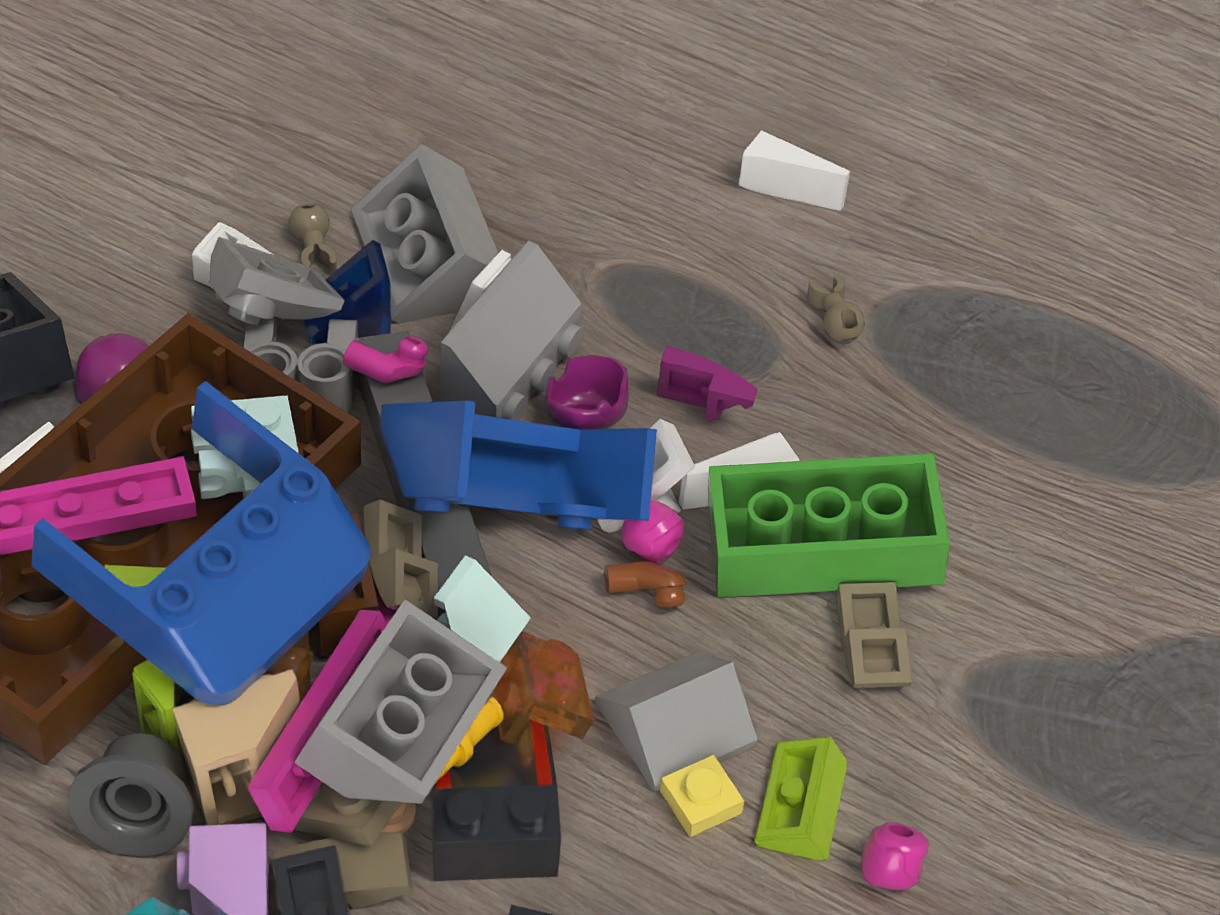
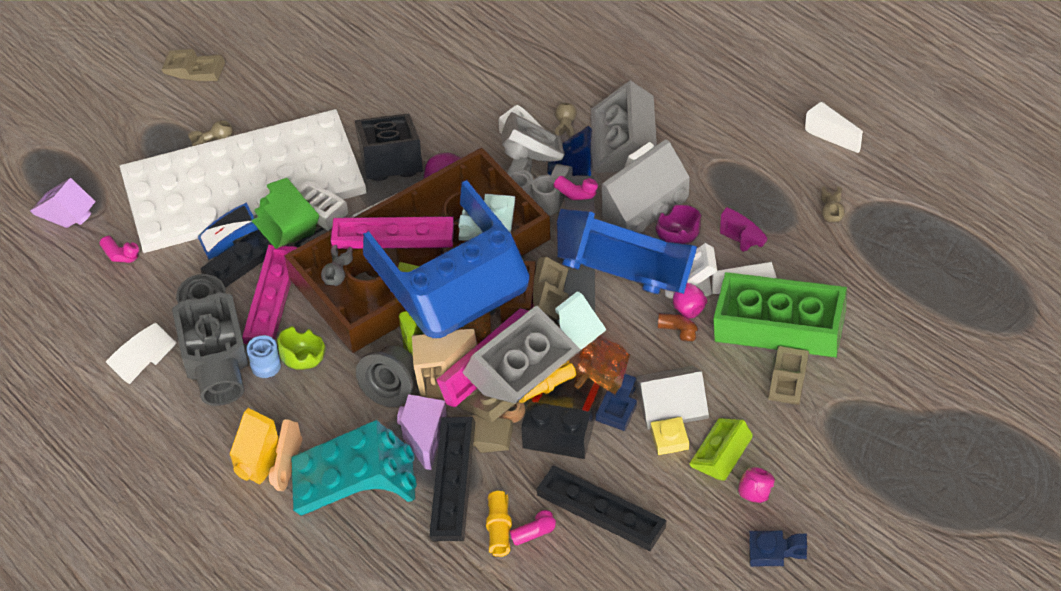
camera: 25 degrees right, 0 degrees up
none -> dark blue plate [596,374,637,431]

